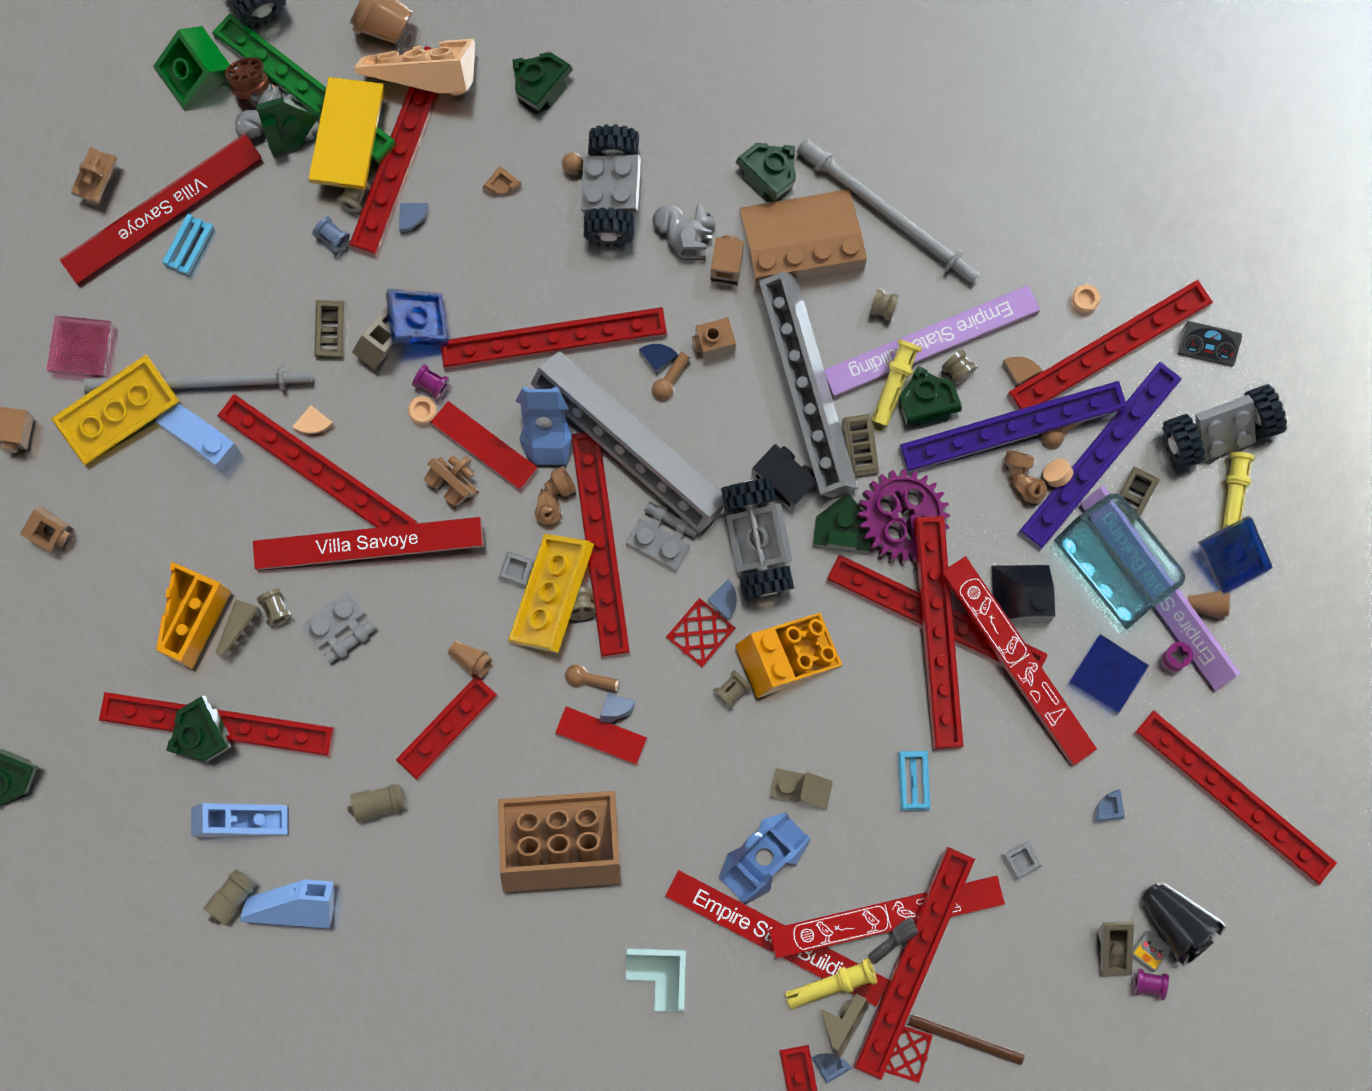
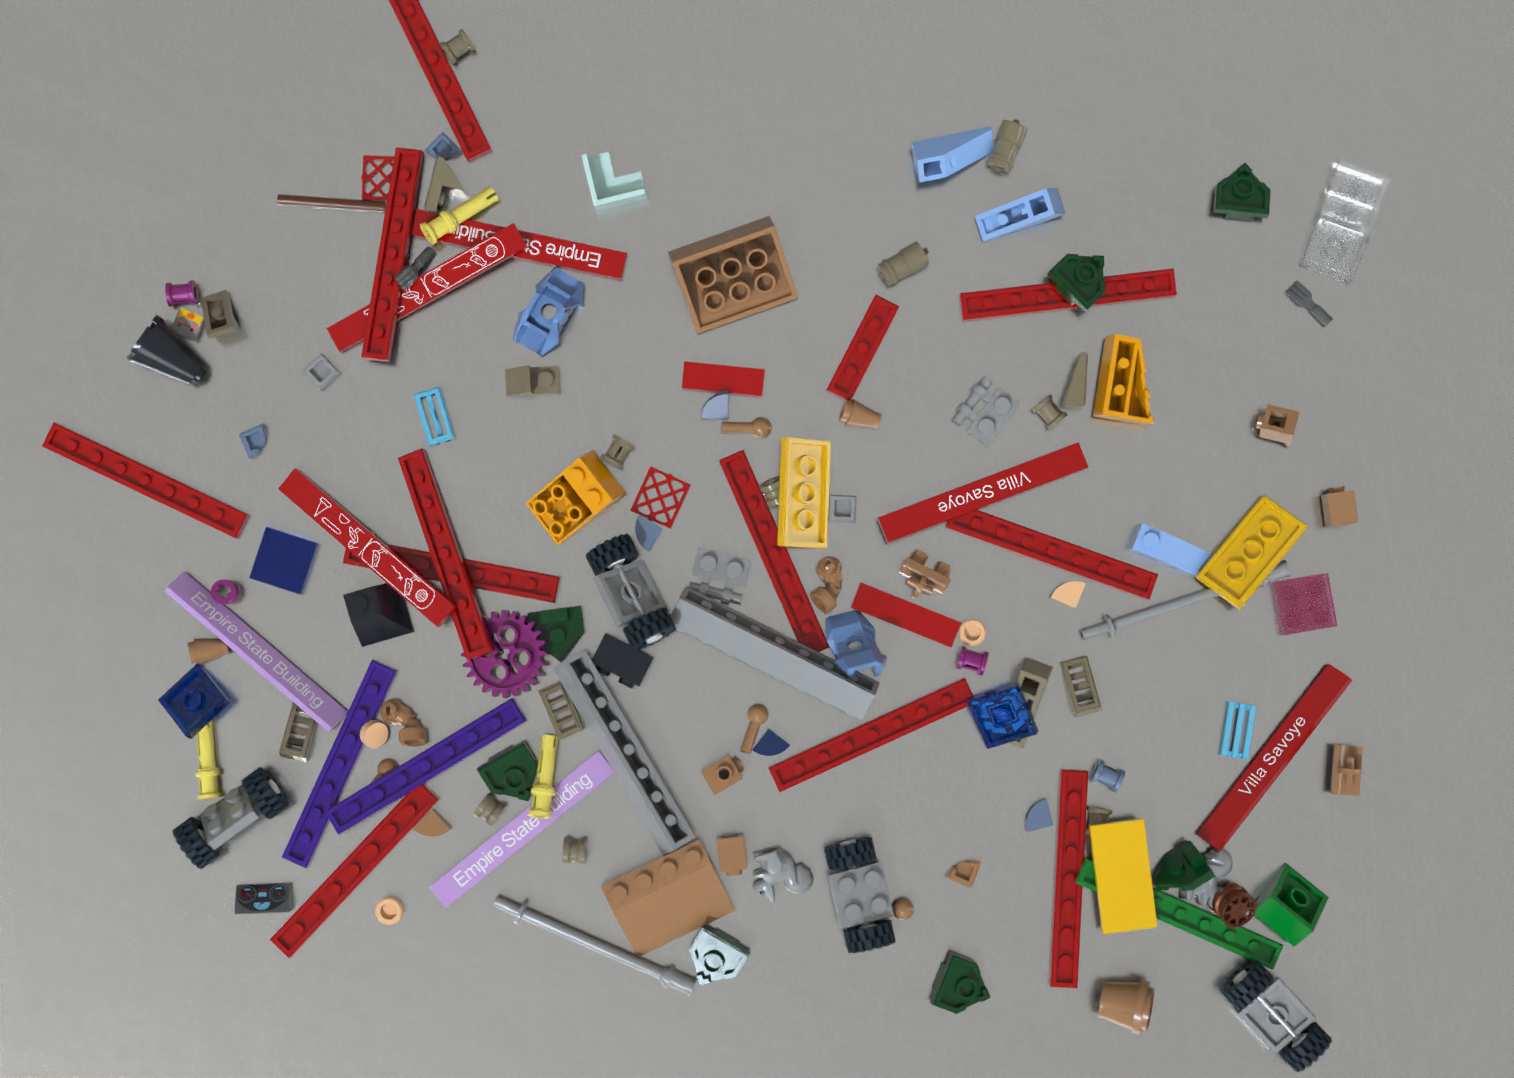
camera: 165 degrees right, 10 degrees up
light nougat wedge [354,39,475,96] -> none
clear light blue windscreen [1054,494,1185,630] -> none

